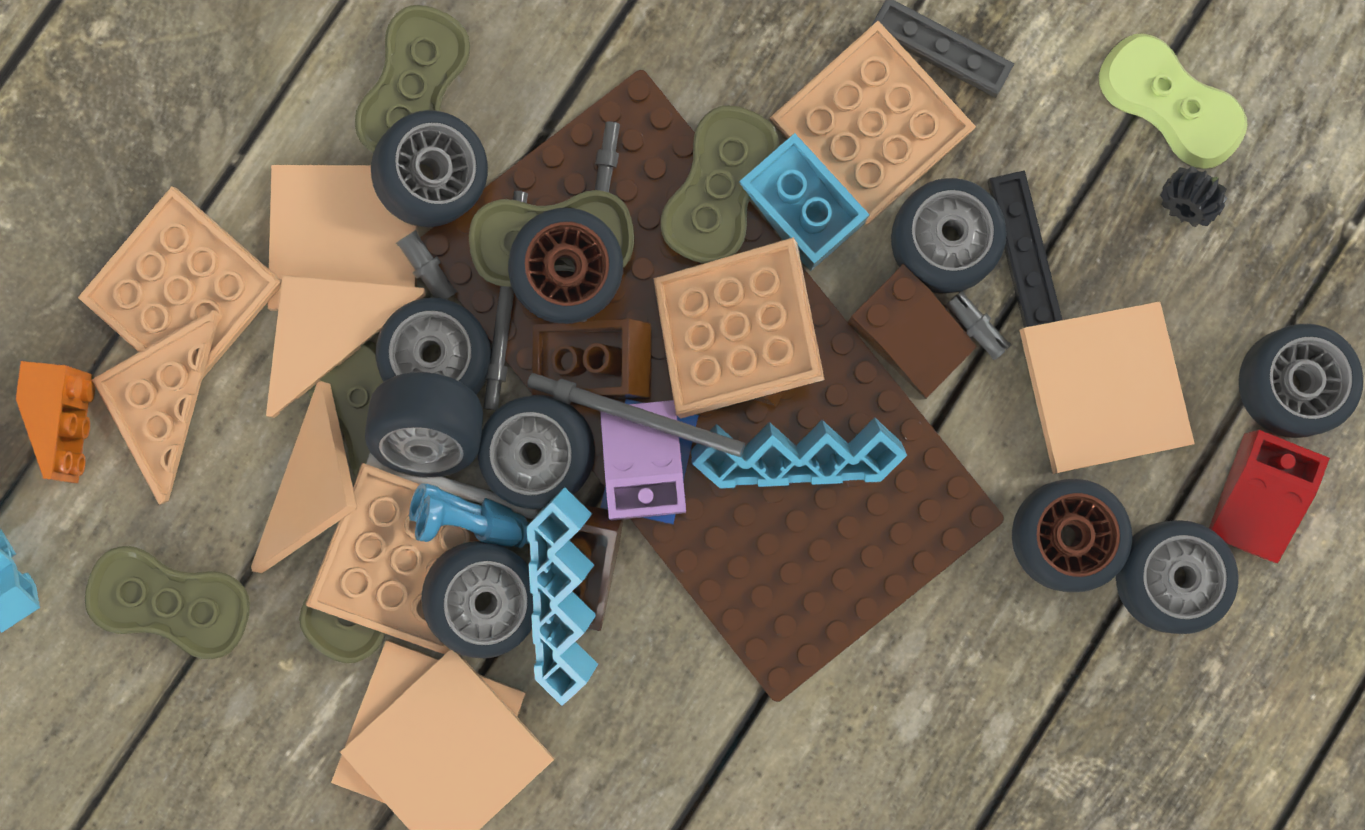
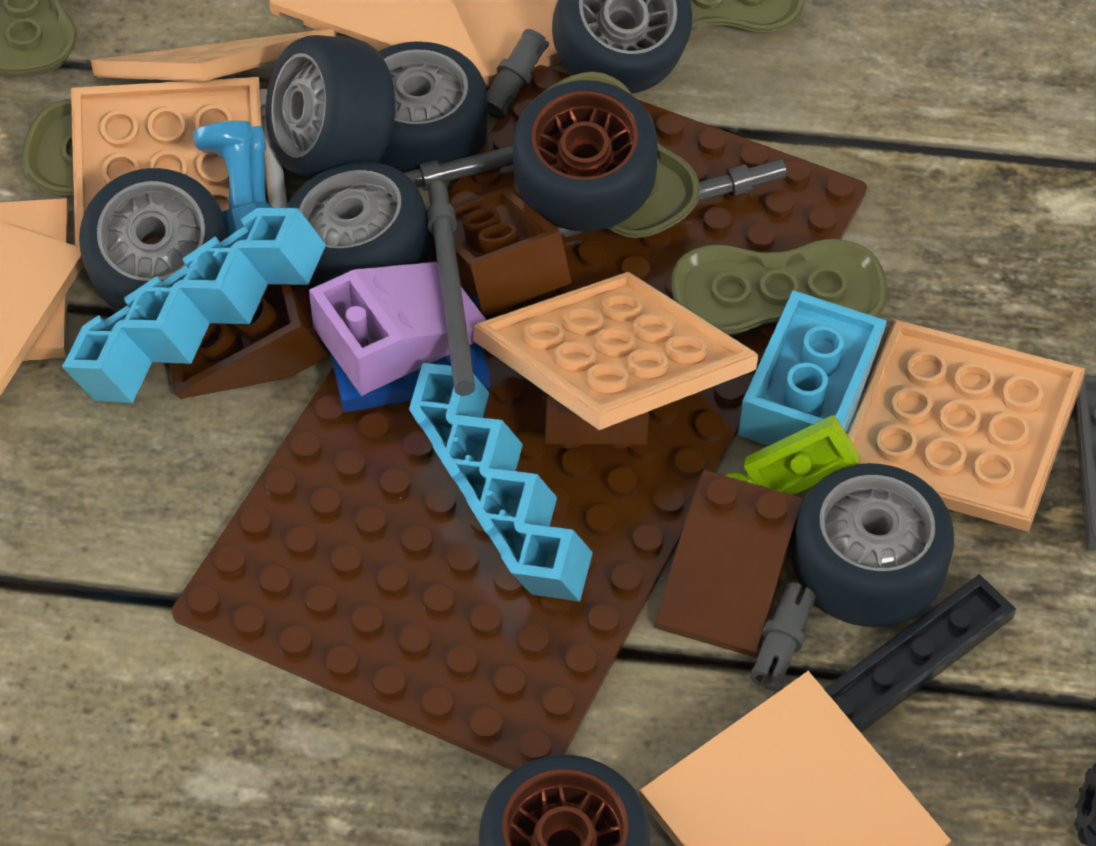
camera: 65 degrees right, 30 degrees down
none -> lime plate [724,415,860,495]

